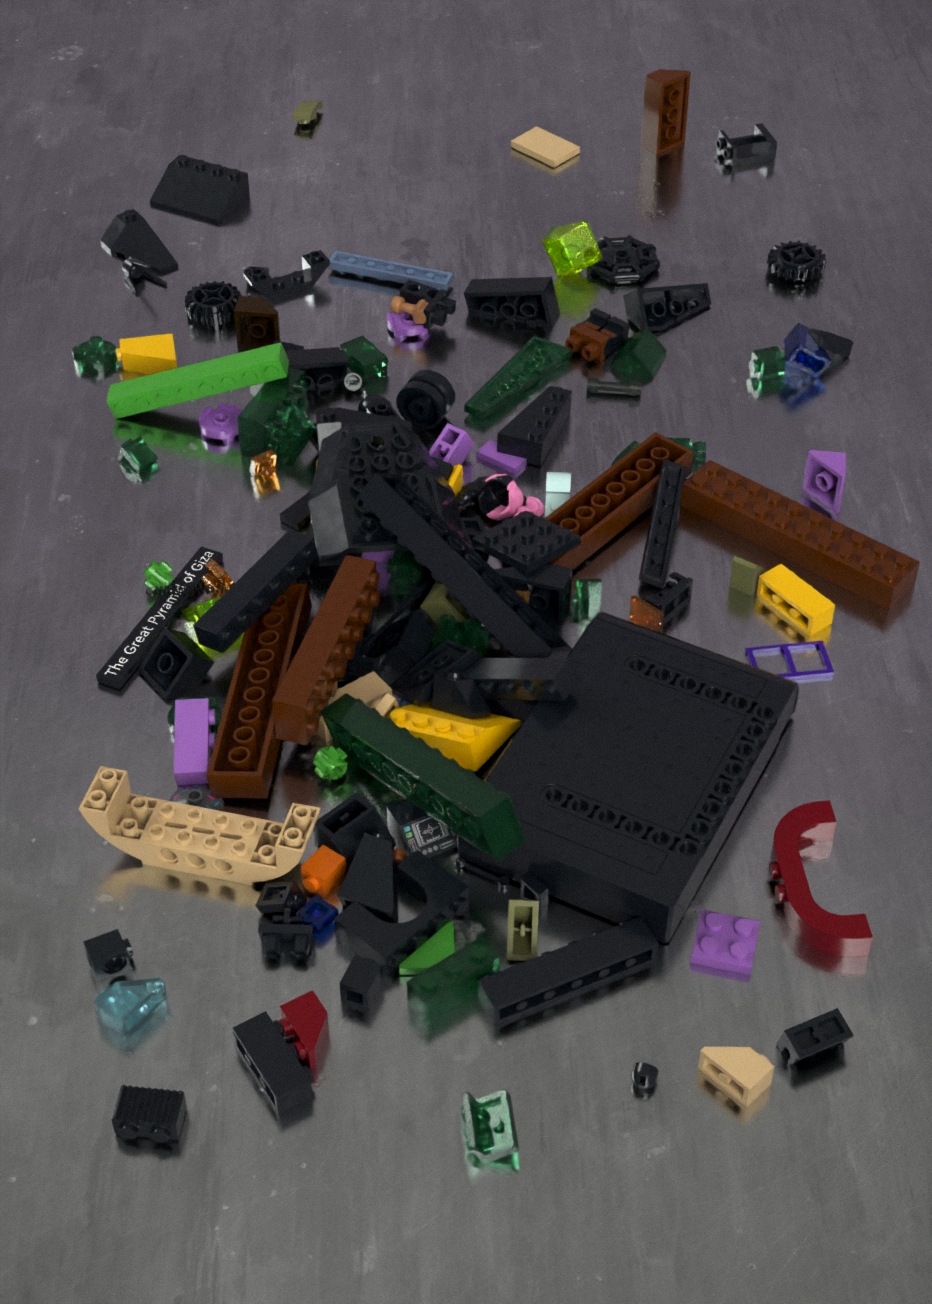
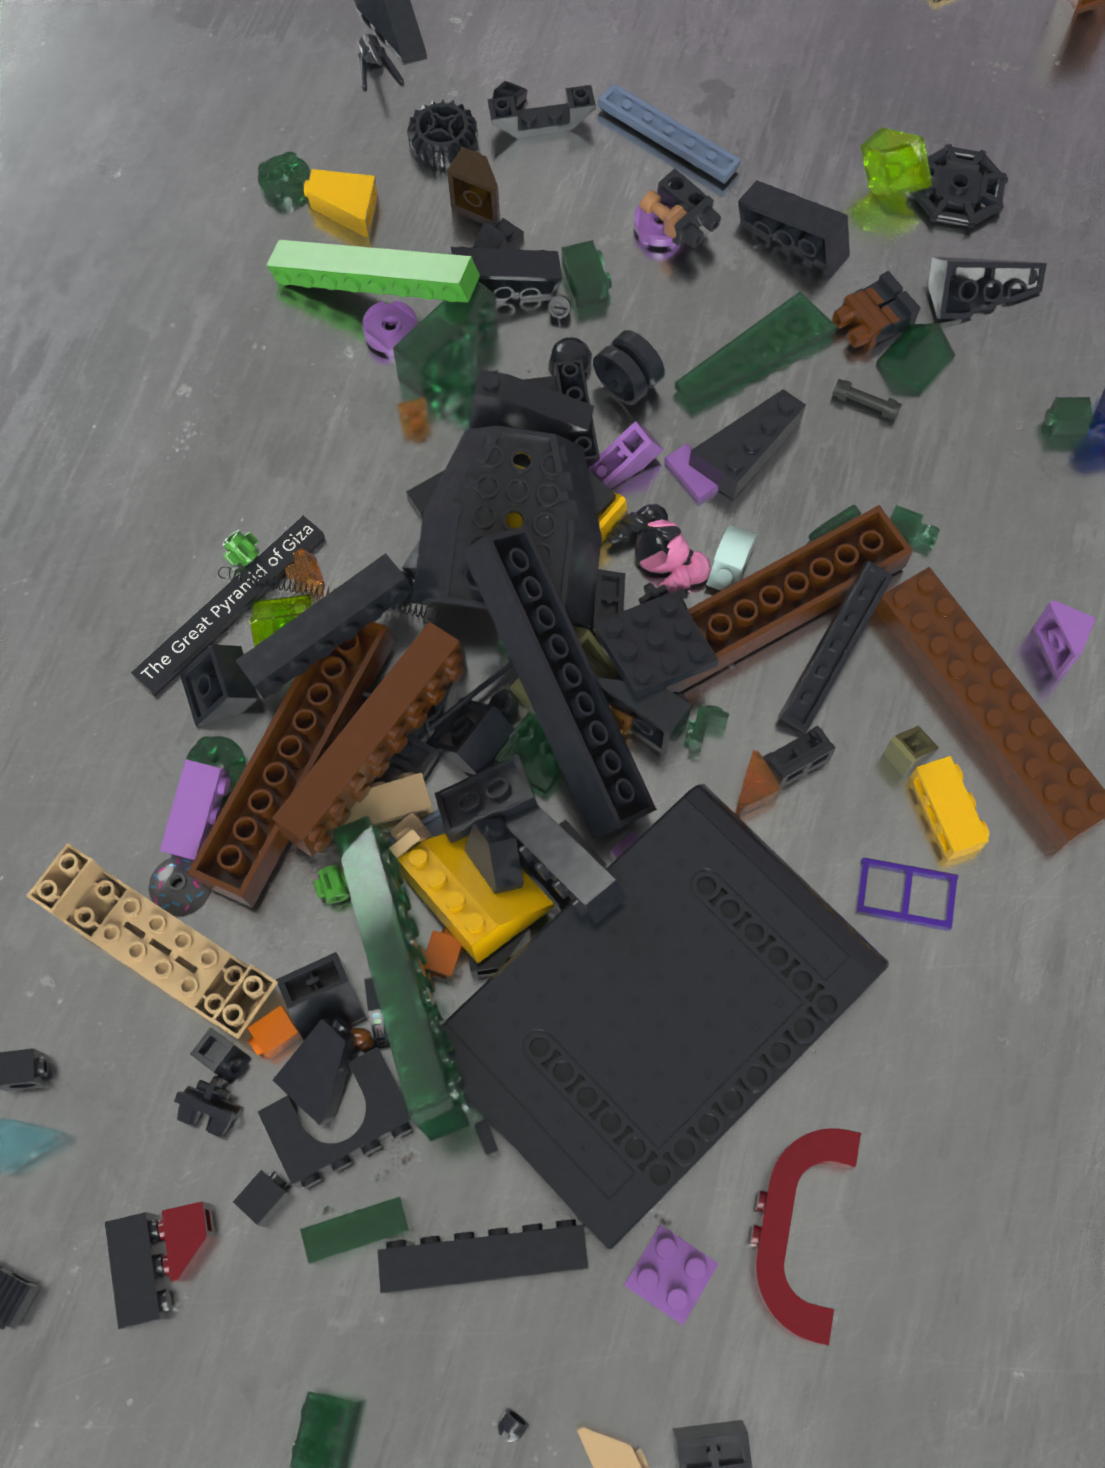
camera: 20 degrees right, 25 degrees up
clear green bracket [118,436,158,473] -> none
clear blue plate [296,895,338,935] -> none
bright green tile [399,922,456,975] -> none
olive slope [506,899,539,961] -> none

